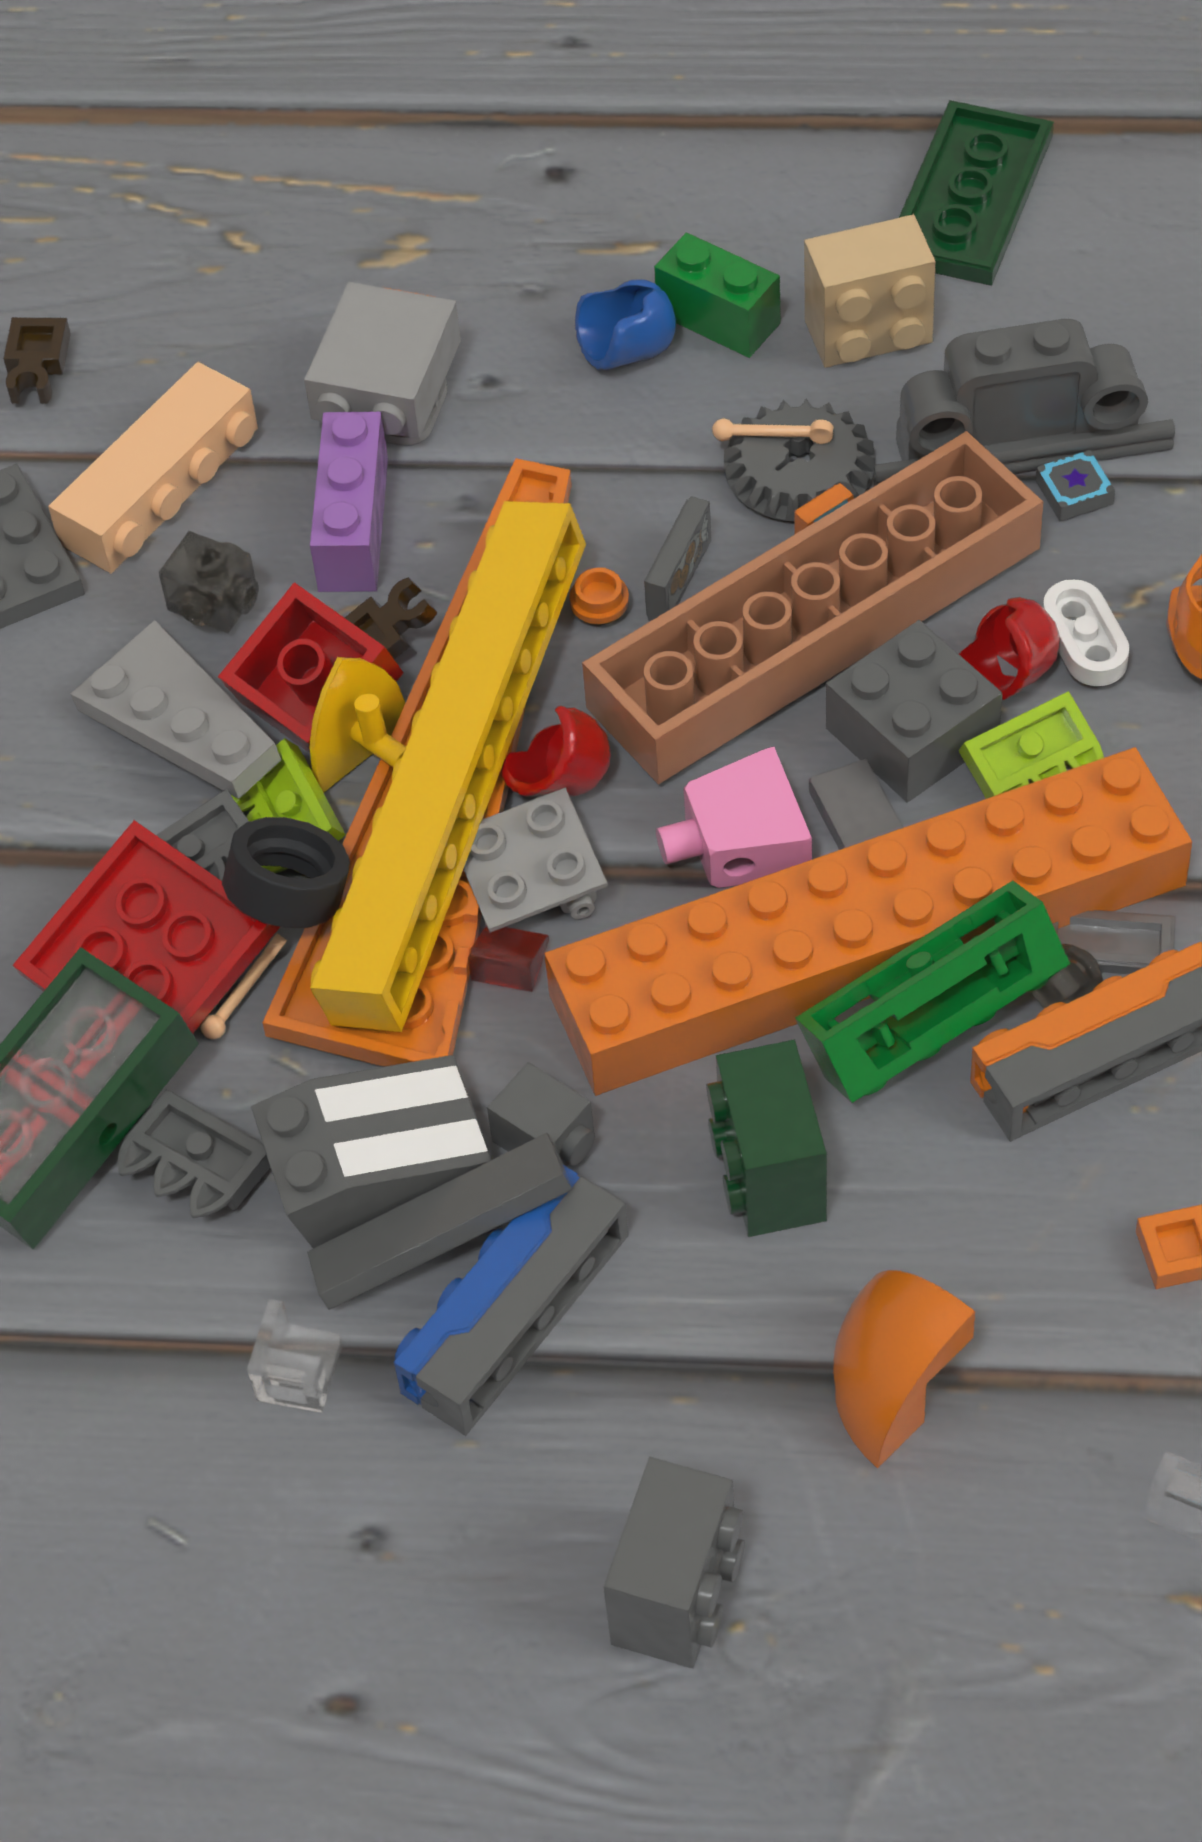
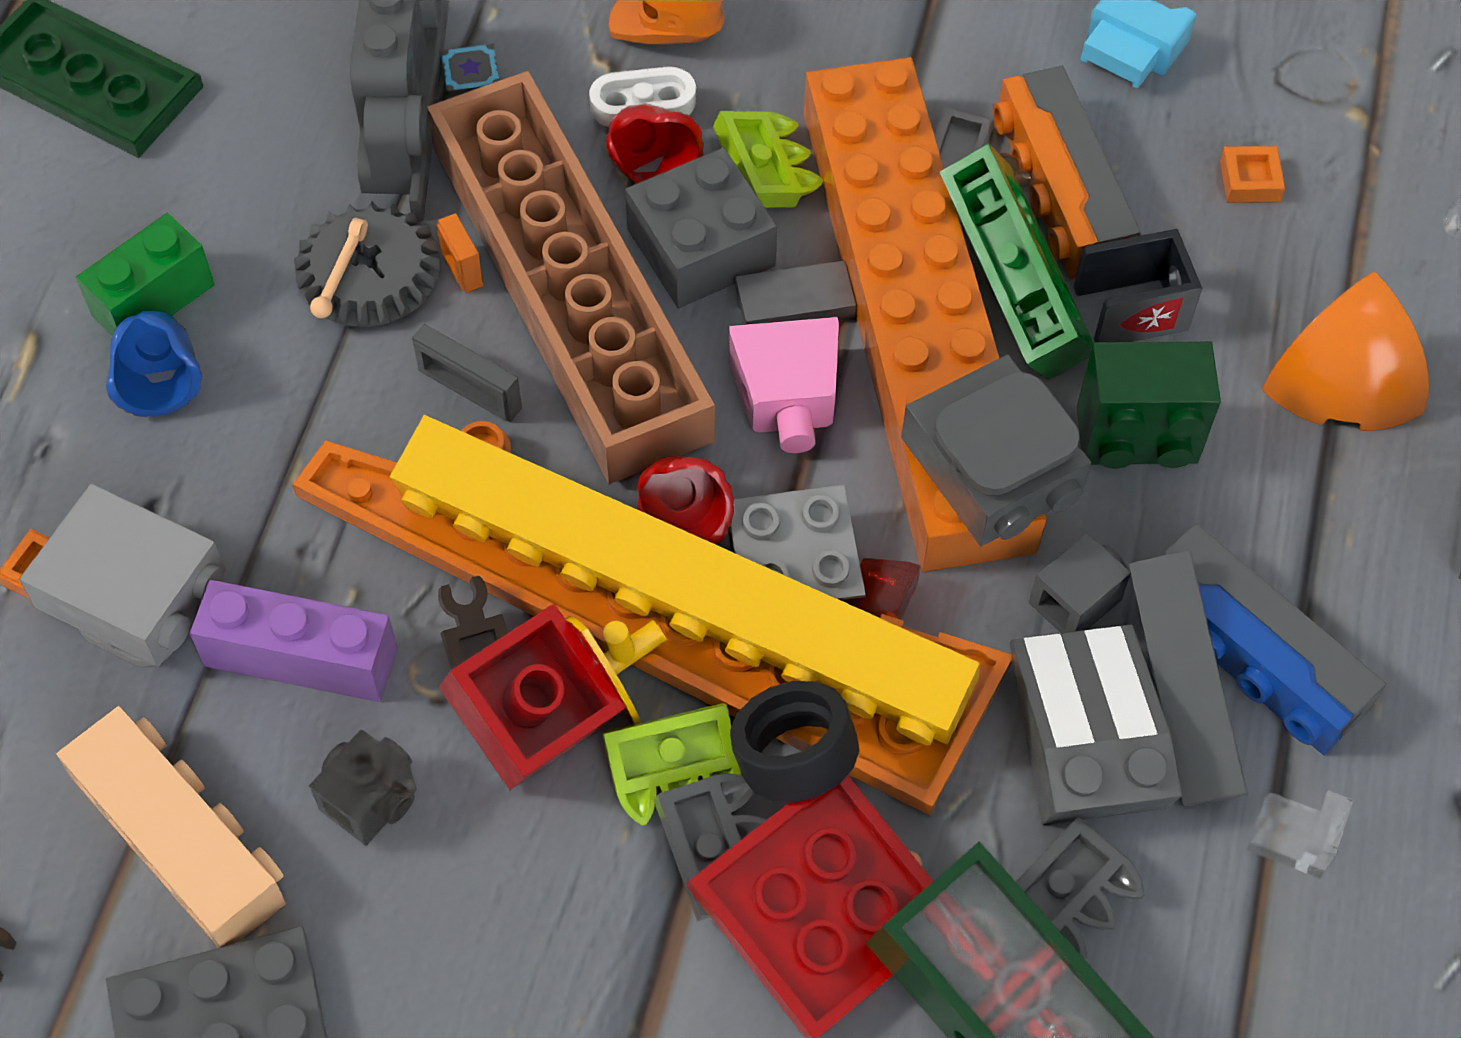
camera: 85 degrees left, 5 degrees up
light grey wing [70,620,281,799] -> none
tan brick [804,214,936,368] -> none
none -> dark grey brick [901,354,1091,547]
none -> black piece [1074,228,1203,342]

